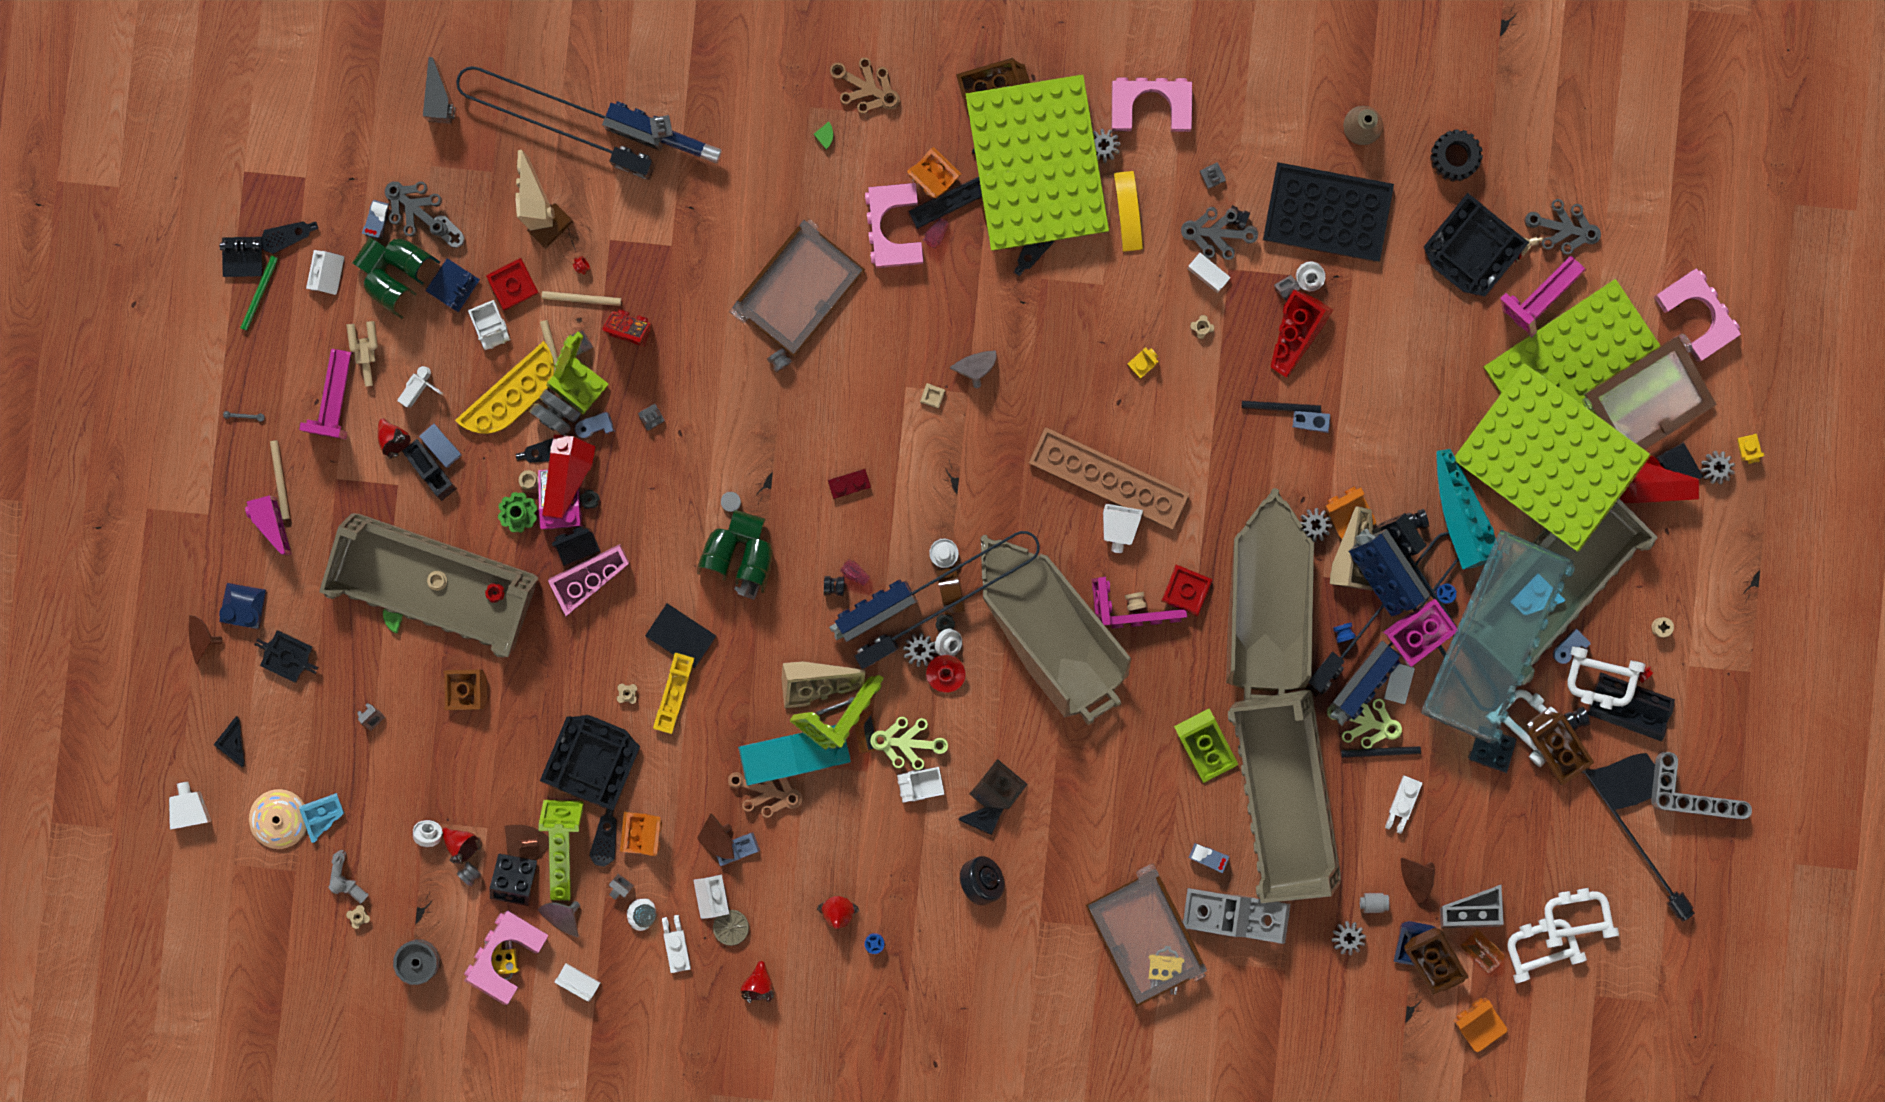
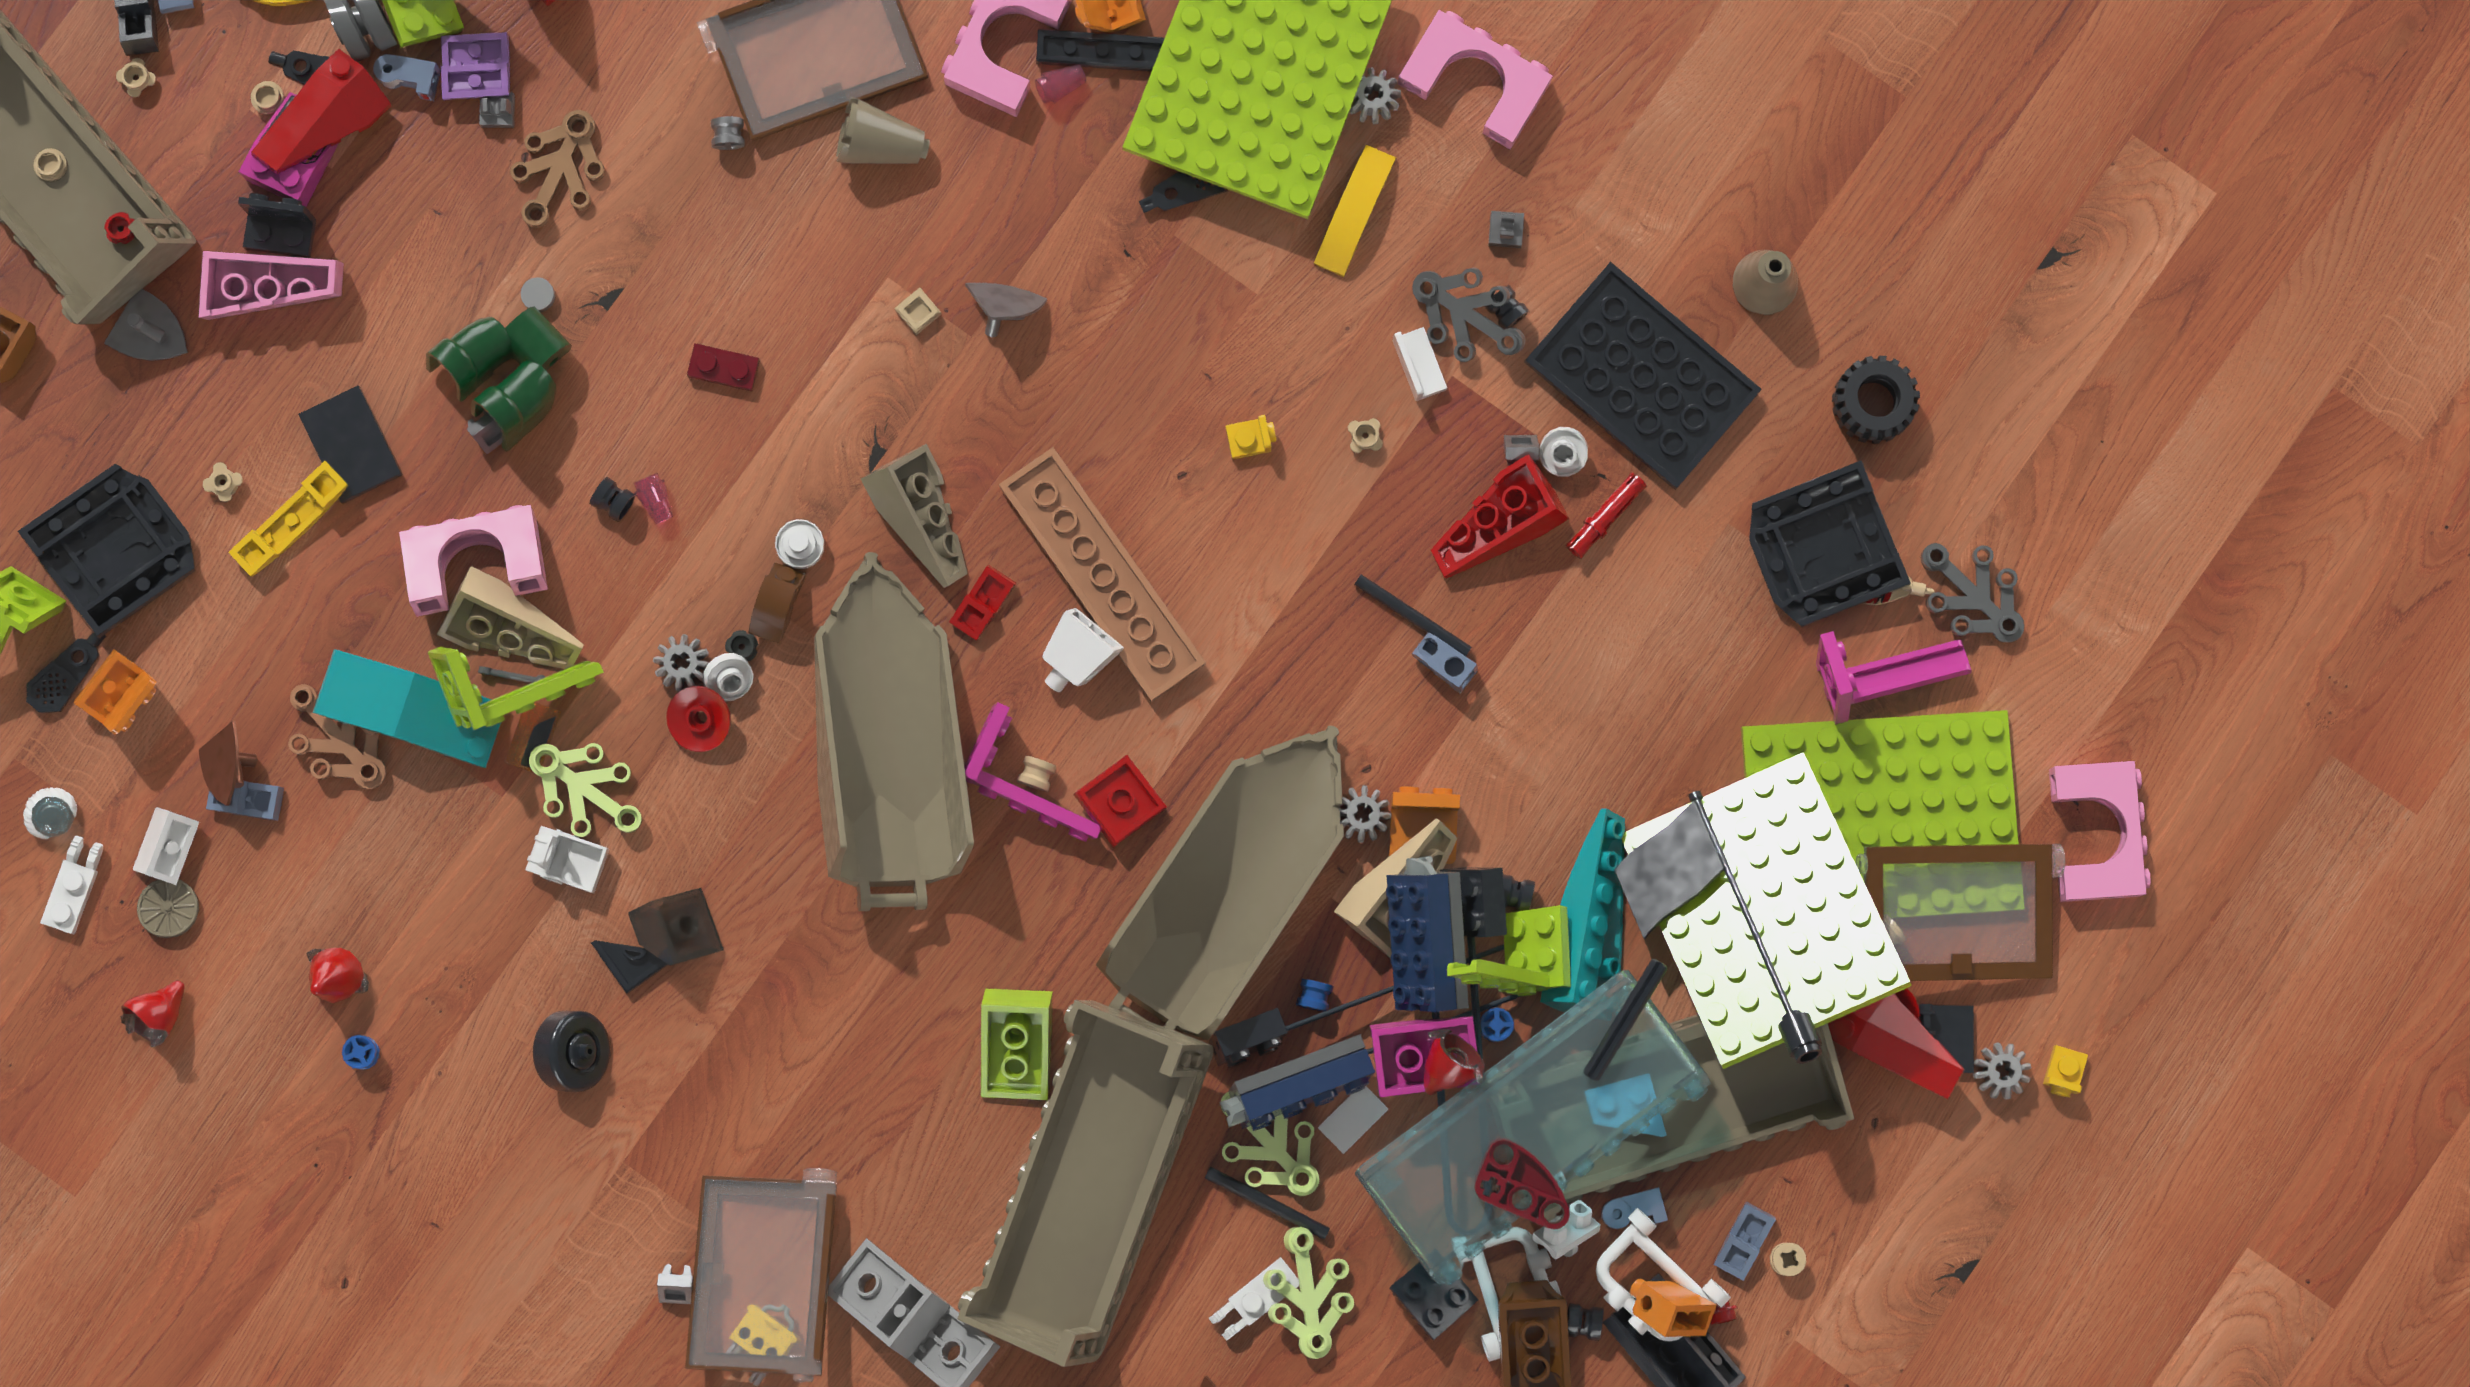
camera: 20 degrees right, 5 degrees down
bright green plant [498,492,538,532] -> none
pearl dark grey plate [580,490,600,509] -> none
flat silver tile [609,874,634,900] -> none
piece [829,531,1040,670] -> none
sand blue leg [1188,843,1229,873] -> none
none -> flat silver shield [104,289,188,360]
none -> tan plate [116,58,156,97]
none -> bright pink arch [399,505,548,617]
none -> medium lavender slope [441,32,510,100]
none -> medium nougat plant [510,110,605,228]
none -> flat silver tile [657,1264,693,1304]
none -> dark tan cone [836,97,930,164]
none -> dark tan wedge [861,444,968,588]
none -> red slope [949,565,1016,640]
none -> yellowish green plant [1263,1227,1354,1359]
none -> hat [1424,1029,1485,1095]
none -> lime bracket [1447,905,1571,996]
none -> dark red beam [1474,1138,1570,1230]
none -> white hips [1532,1200,1601,1260]
none -> red pin [1565,472,1647,559]
none -> black axle [1583,959,1667,1082]
none -> flag [1615,790,1822,1064]
none -> orange torso [1630,1278,1716,1337]
none -> sand blue slope [1714,1201,1776,1281]

